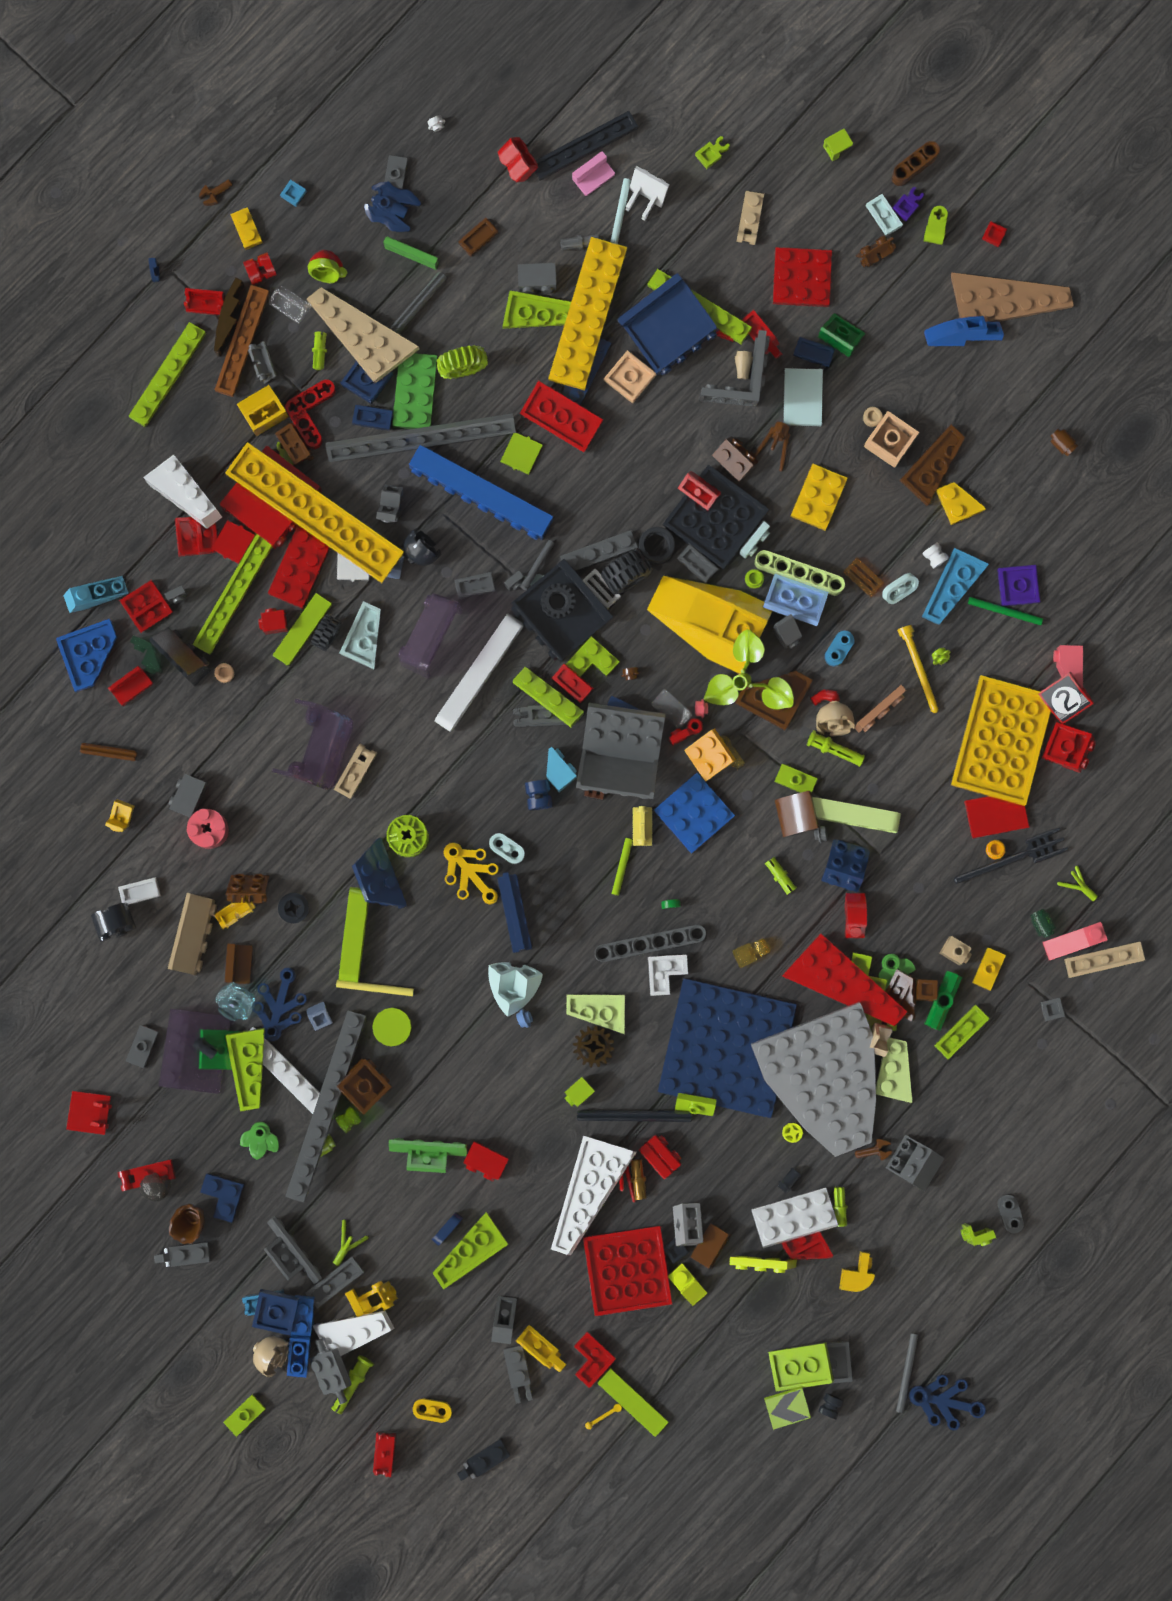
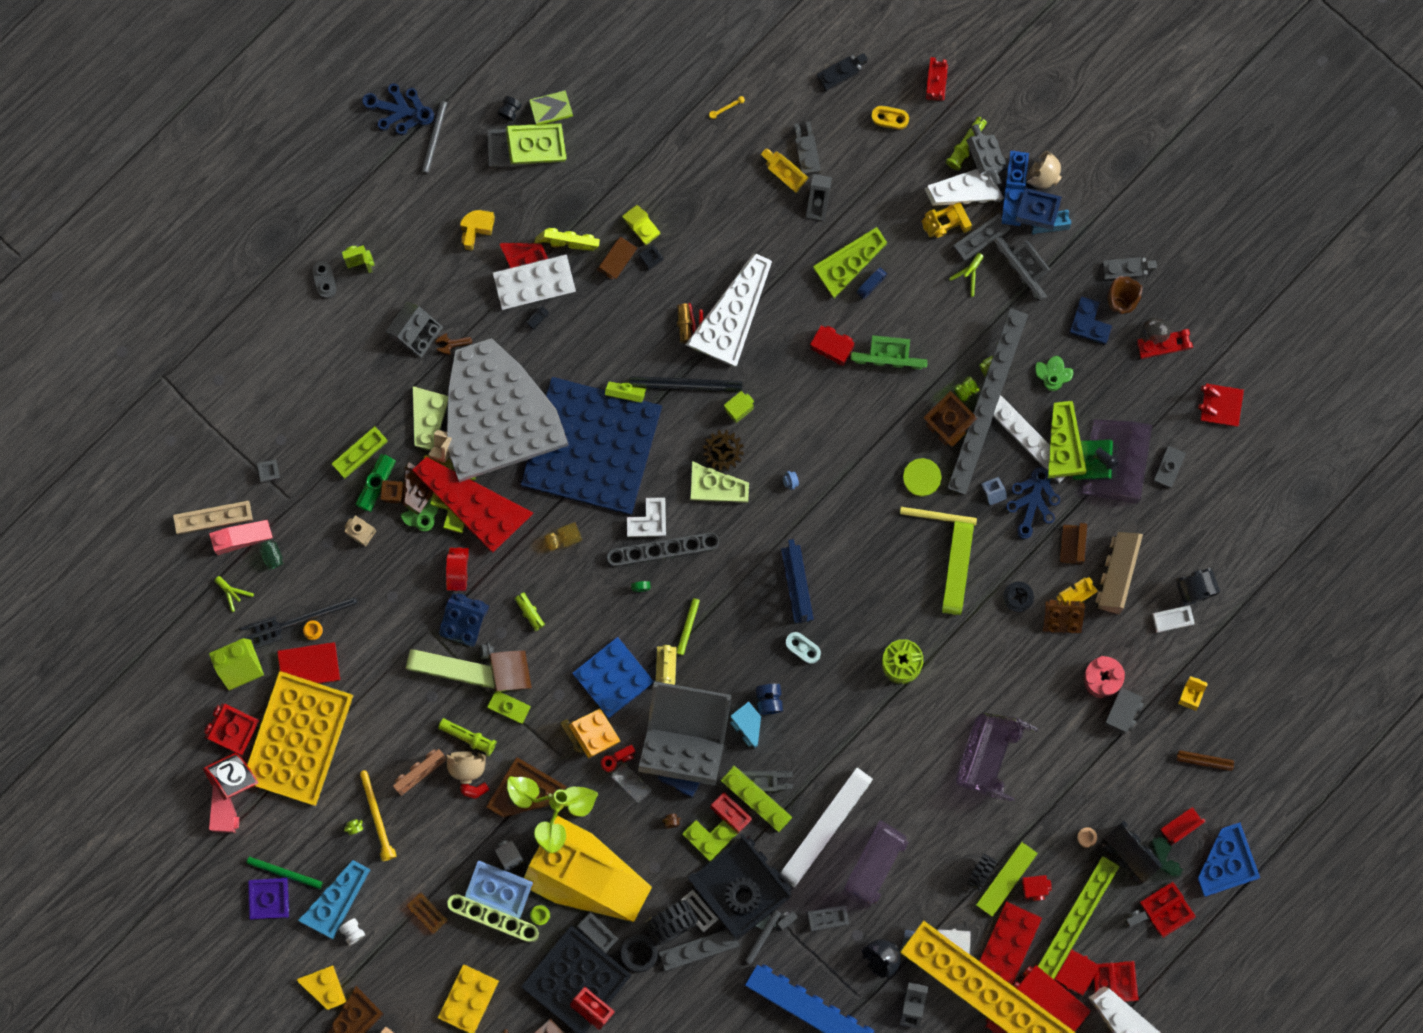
camera: 175 degrees left, 5 degrees down
medium azure slope [63,576,128,613] -> none
clear light blue plate [215,982,255,1021] -> none
lime plate [223,1394,266,1437] -> none
tan plate [334,743,377,799] -> none
light aqua wing [339,601,381,670] -> none
dark blue wing [352,837,407,909] -> none
yellow plant [444,843,498,905] -> none
light aqua brick [488,962,543,1016] -> none
red plate [574,1331,616,1388] -> none
red plate [583,1226,672,1316] -> none
lime tile [597,1368,668,1437] -> none
red brick [638,1134,682,1179] -> none
light grey brick [673,1203,703,1246] -> none
coral plate [695,699,708,718] -> none
light aqua plate [739,522,770,559] -> none
neon yellow wheel [782,1123,803,1143] -> none
dark azure plate [825,631,854,667] -> none
lime axle [832,1187,848,1227] -> none
light aqua plate [882,573,919,604] -> none
yellow plate [972,948,1006,991] -> none
none -> lime slope [209,638,264,690]

